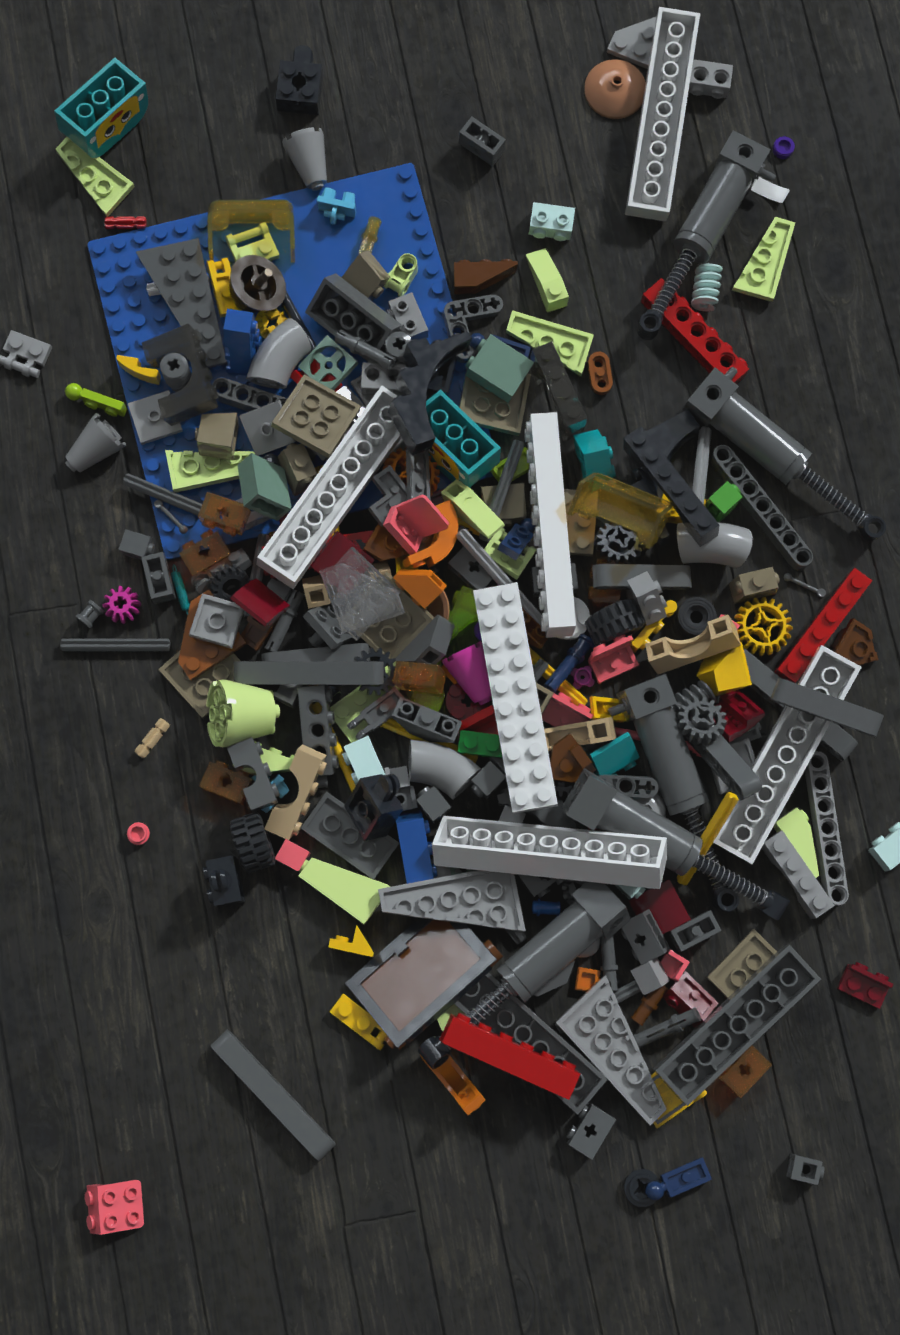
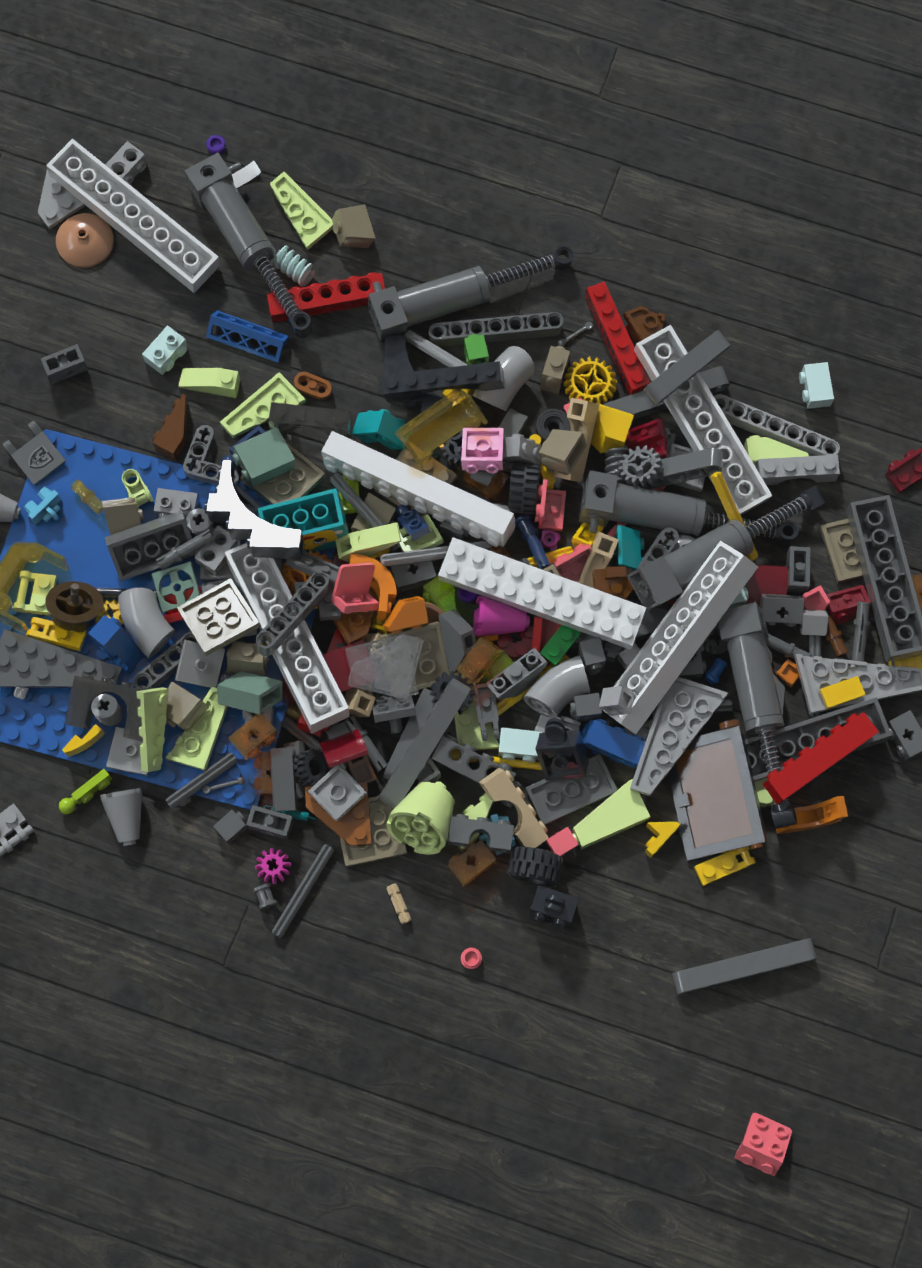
camera: 55 degrees left, 5 degrees down
none -> dark grey flag [3,421,66,486]
none -> yellowish green wing [137,687,169,772]
none -> blue fence [206,310,289,363]
none -> dark grey beam [256,572,329,656]
none -> dark grey tile [270,748,295,812]
none -> dark tan torso [332,204,375,248]
none -> bright pink plate [461,428,504,474]
none -> dark tan torso [539,429,587,474]
none -> light grey brick [599,686,635,716]
none -> yellow tile [819,676,866,709]

